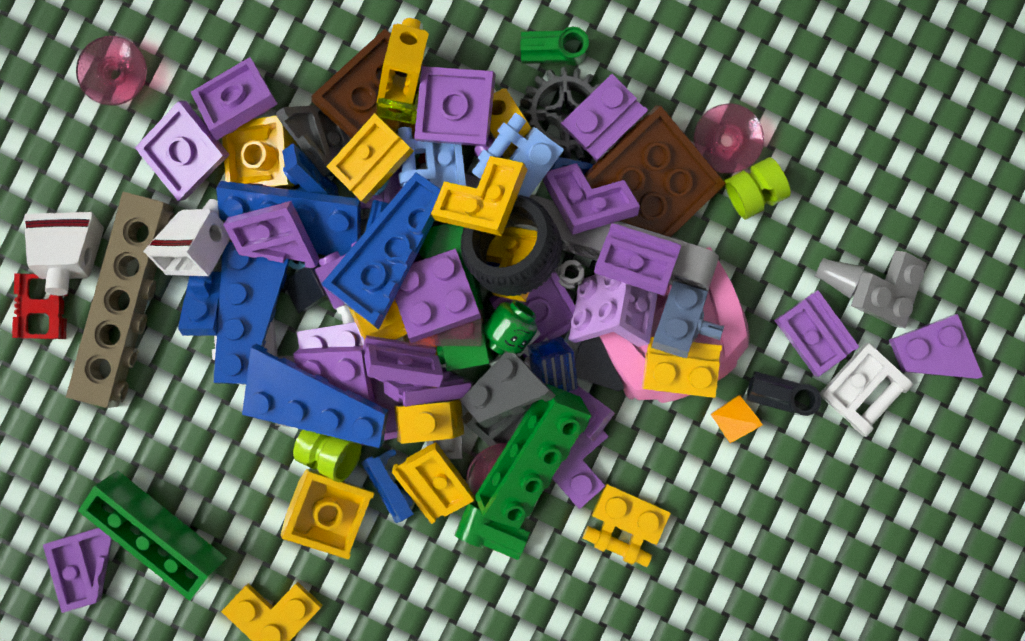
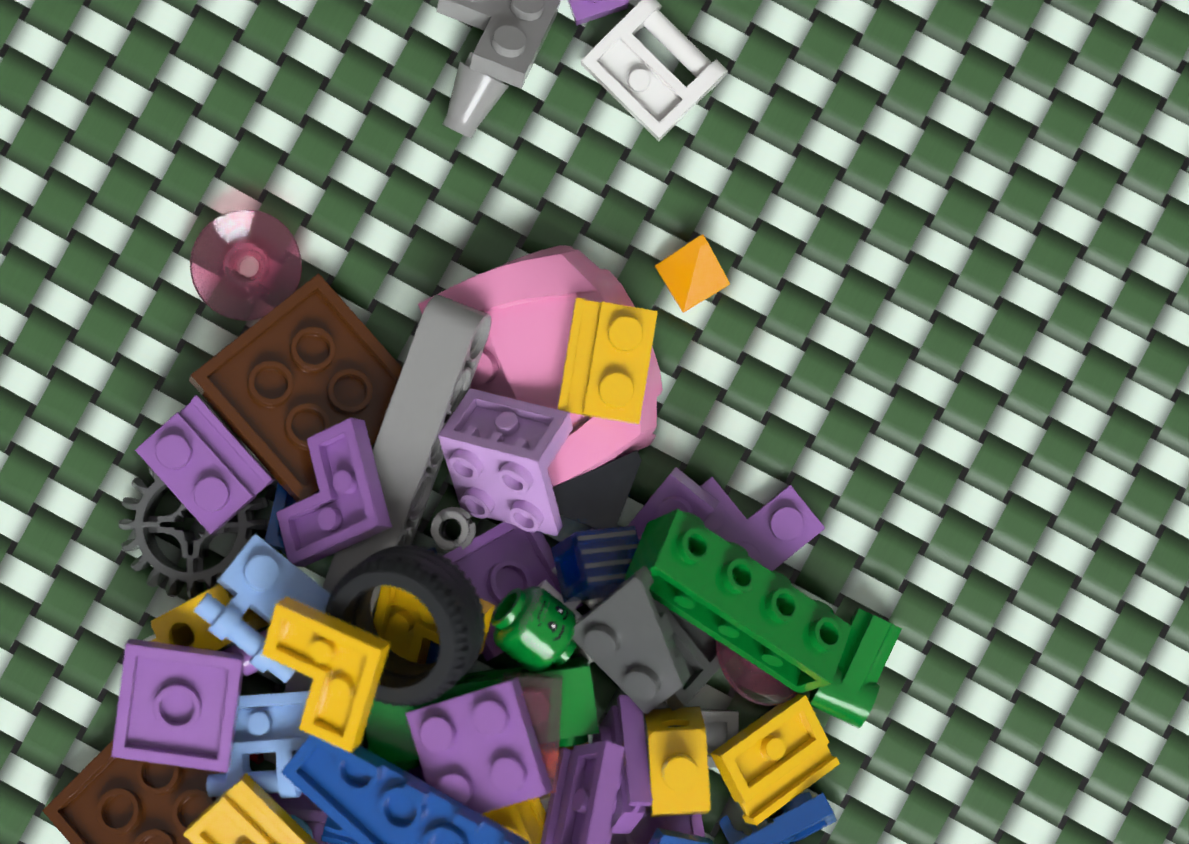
camera: 85 degrees left, 0 degrees up
clear neon green bracket [376,66,422,124] -> none
yellow torso [377,18,429,111] -> none
green piece [520,26,589,66] -> none
yellow plate [582,483,671,567] -> none
medium lavender plate [594,223,681,296] -> none
sand blue plate [651,281,724,359] -> none
lime wheel [725,157,791,220] -> none
black piece [746,371,822,416] -> none
medium lavender plate [774,290,859,377] -> none

